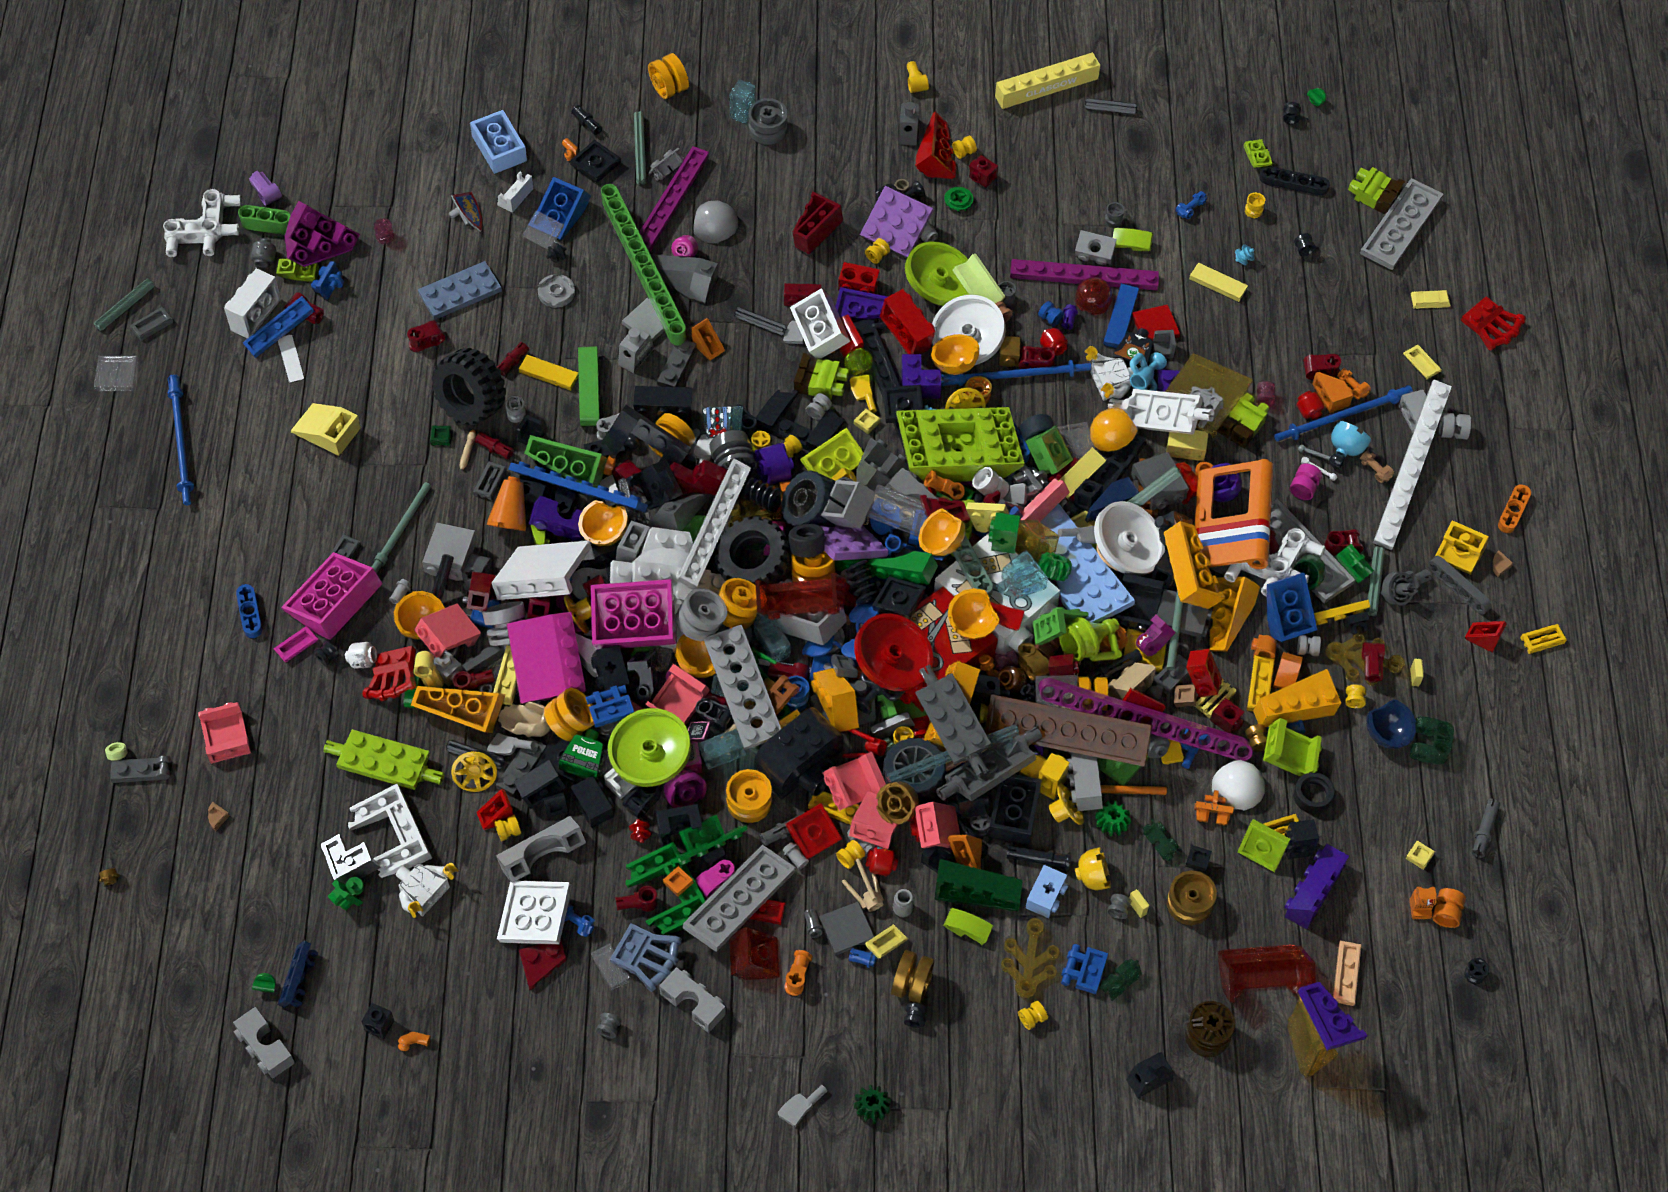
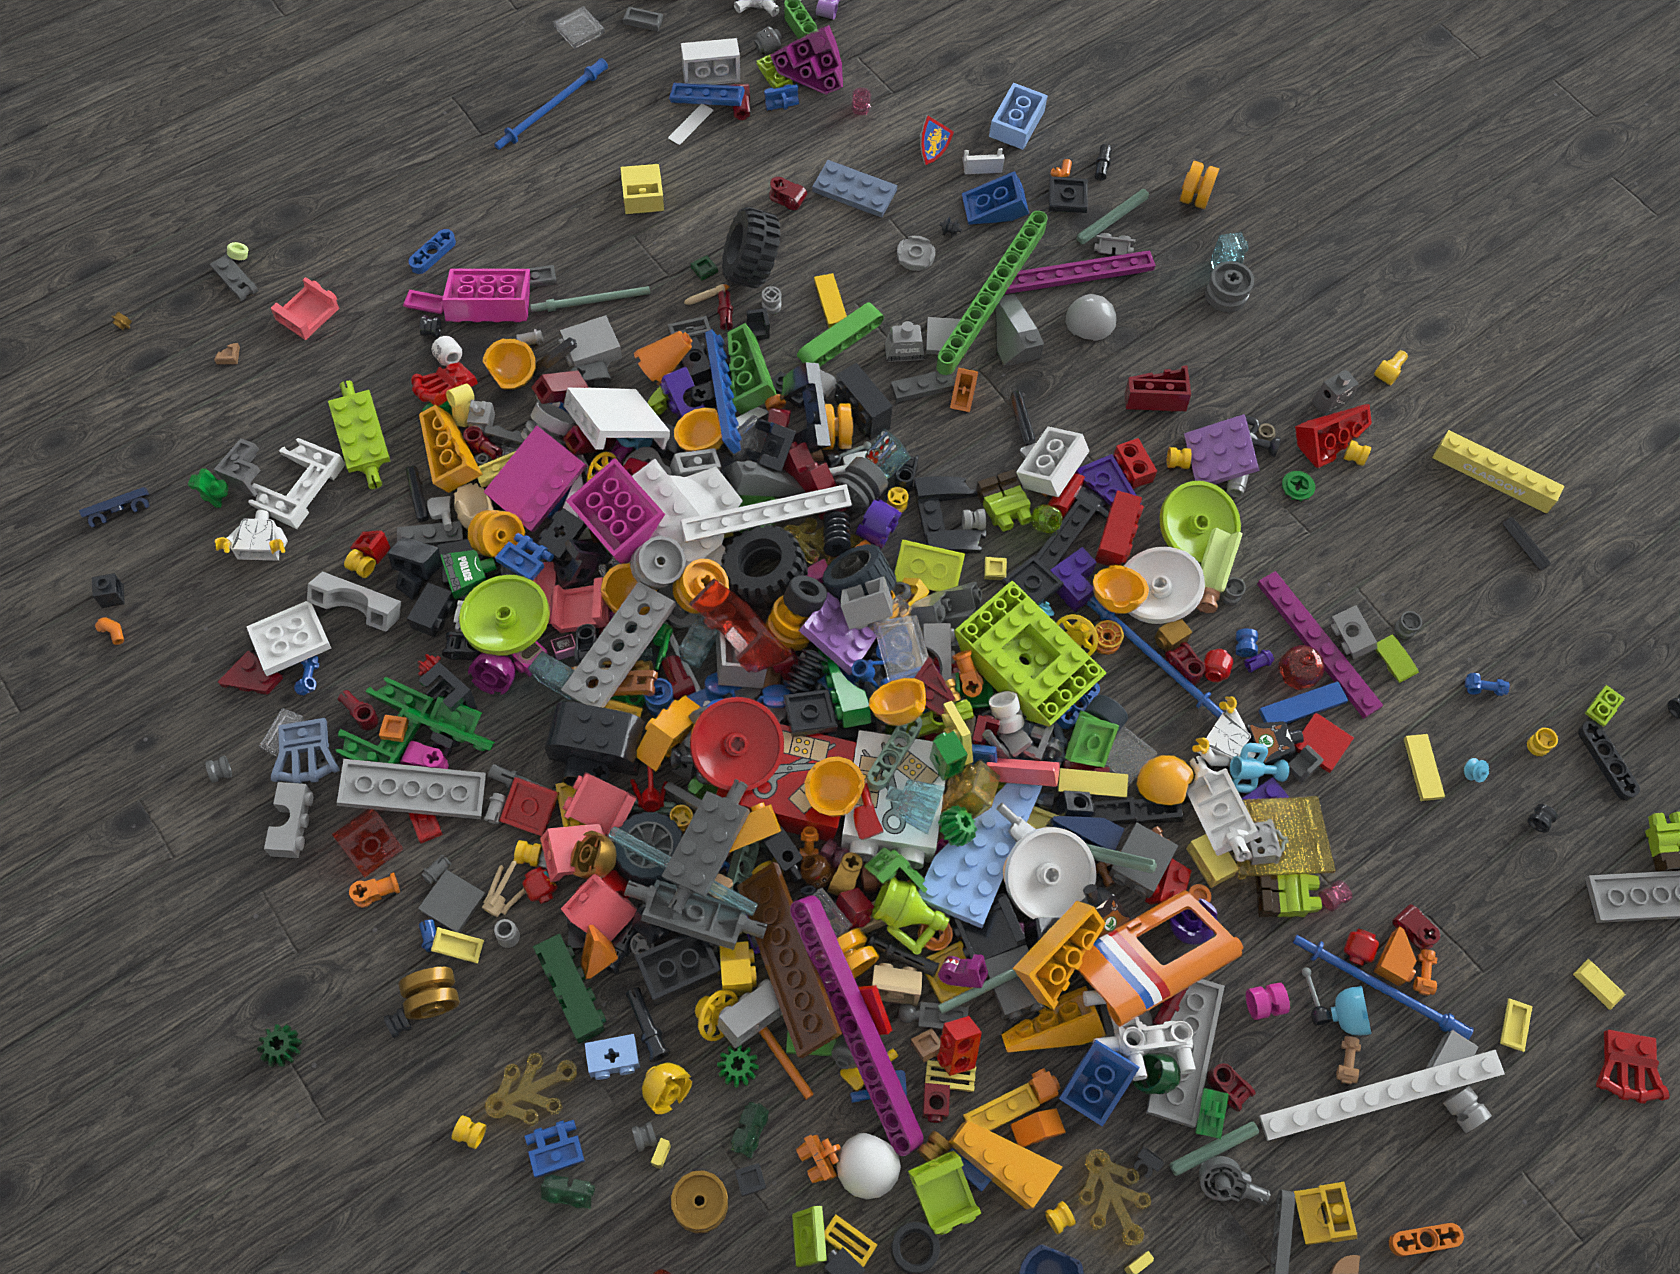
camera: 50 degrees right, 5 degrees up
light grey arch [233,1007,294,1079] -> none
green plate [252,973,276,993] -> none
coral panel [415,604,481,659] -> none
yellow wheel [451,752,497,792] -> none
dark red pin [497,342,529,376] -> none
clear piece [522,210,564,249] -> none
dark pink head [671,235,698,257] -> none
light orange wheel [726,769,772,823] -> none
light grey piece [778,1085,827,1127] -> none
dark red bracket [784,283,821,306] -> none
yellow wheel [784,435,802,459] -> none
yellow piece [849,375,877,413] -> none
lime slope [943,908,993,945] -> none
dark red brick [969,155,998,188] -> none
light grey wheel [1297,635,1321,656] -> none
white hinge [1301,457,1337,481] -> none
yellow plate [1314,600,1370,626] -> none
dark red piece [1362,642,1385,683] -> none

